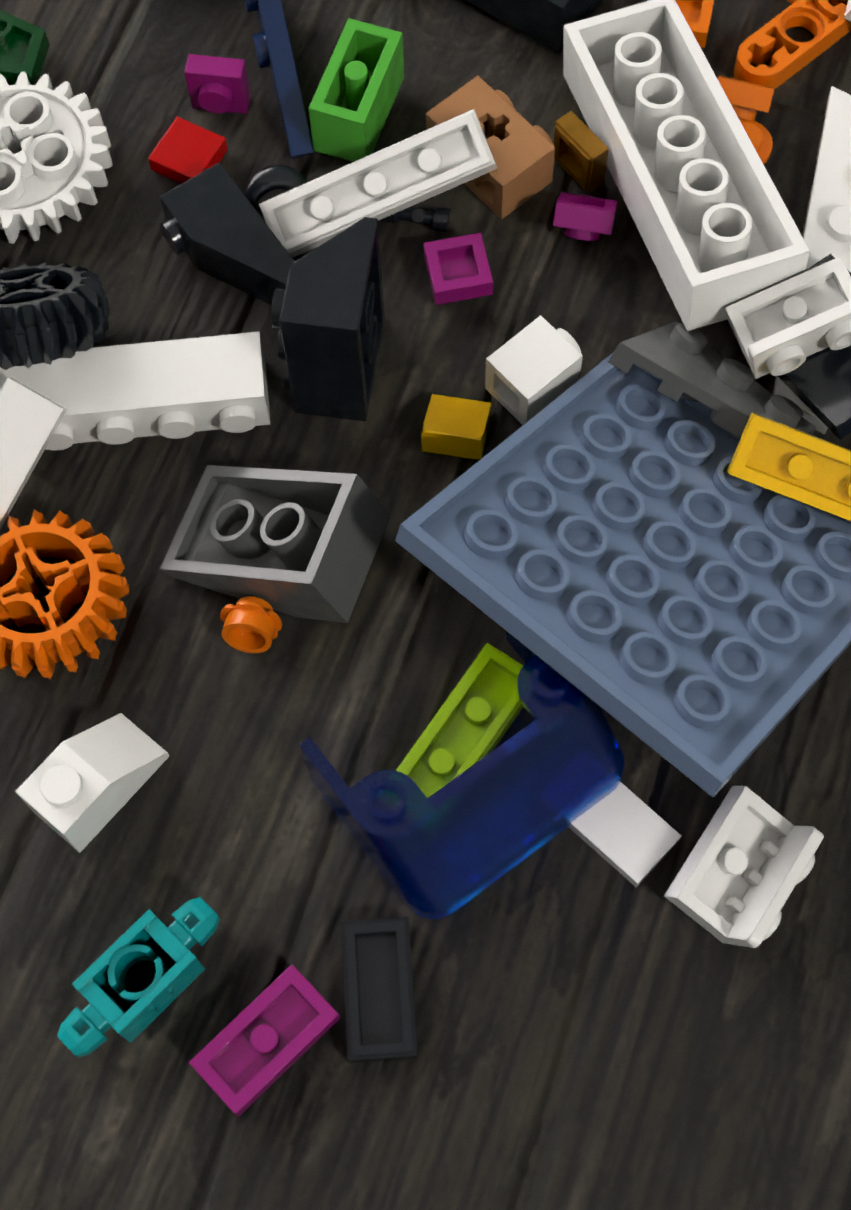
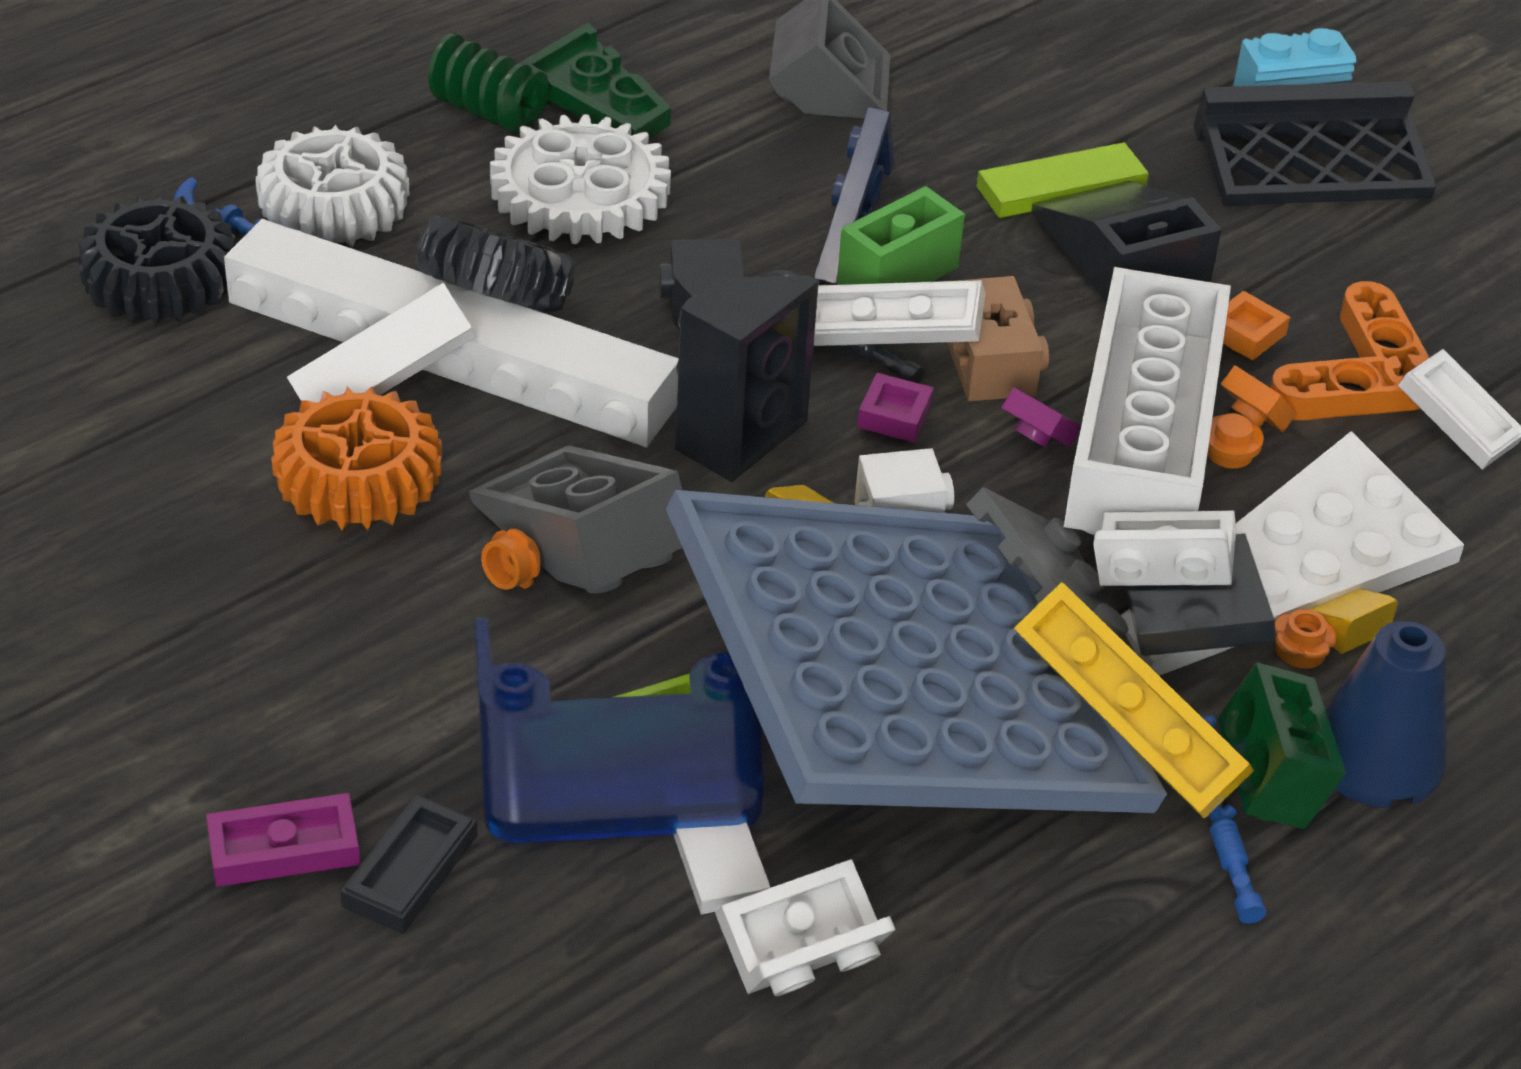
camera: 25 degrees right, 25 degrees down
white slope [15,713,169,853] -> none
teal piece [57,897,220,1058] -> none
red tile [148,116,228,184] -> none
magenta plate [184,54,251,114] -> none
pearl gold tile [554,111,609,193] -> none

